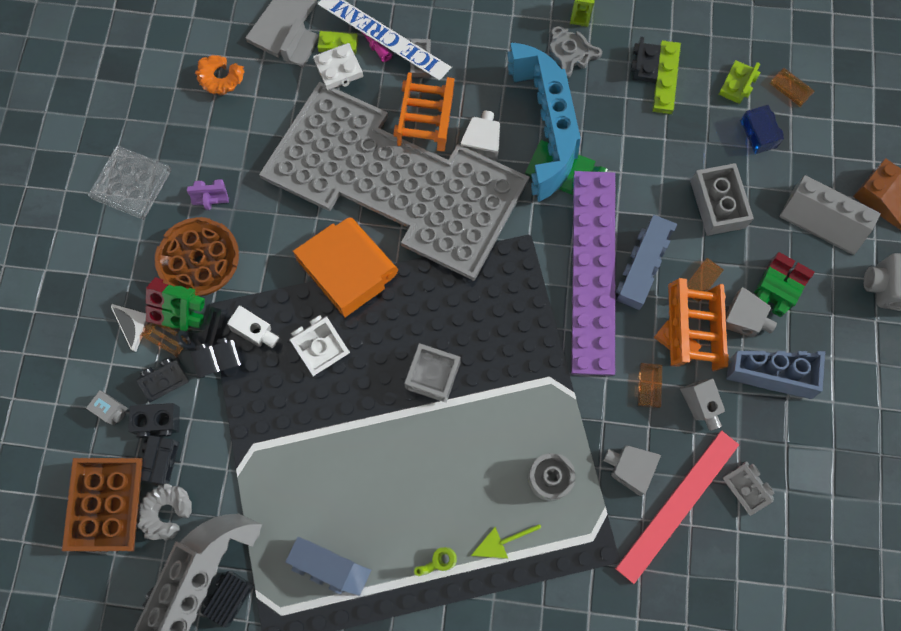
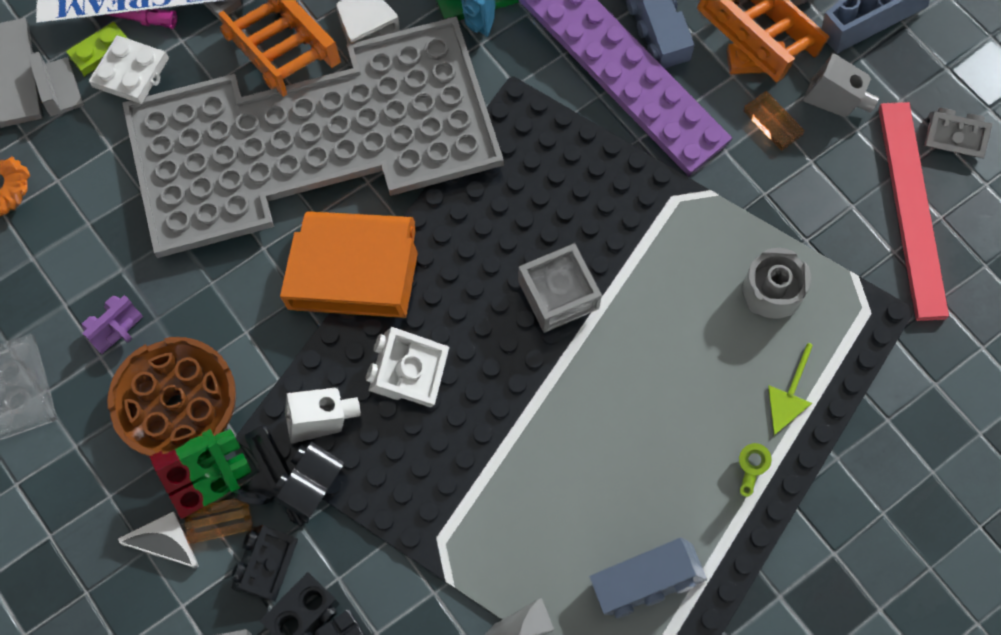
camera: 45 degrees left, 5 degrees down
light grey torso [603,446,661,496] -> none

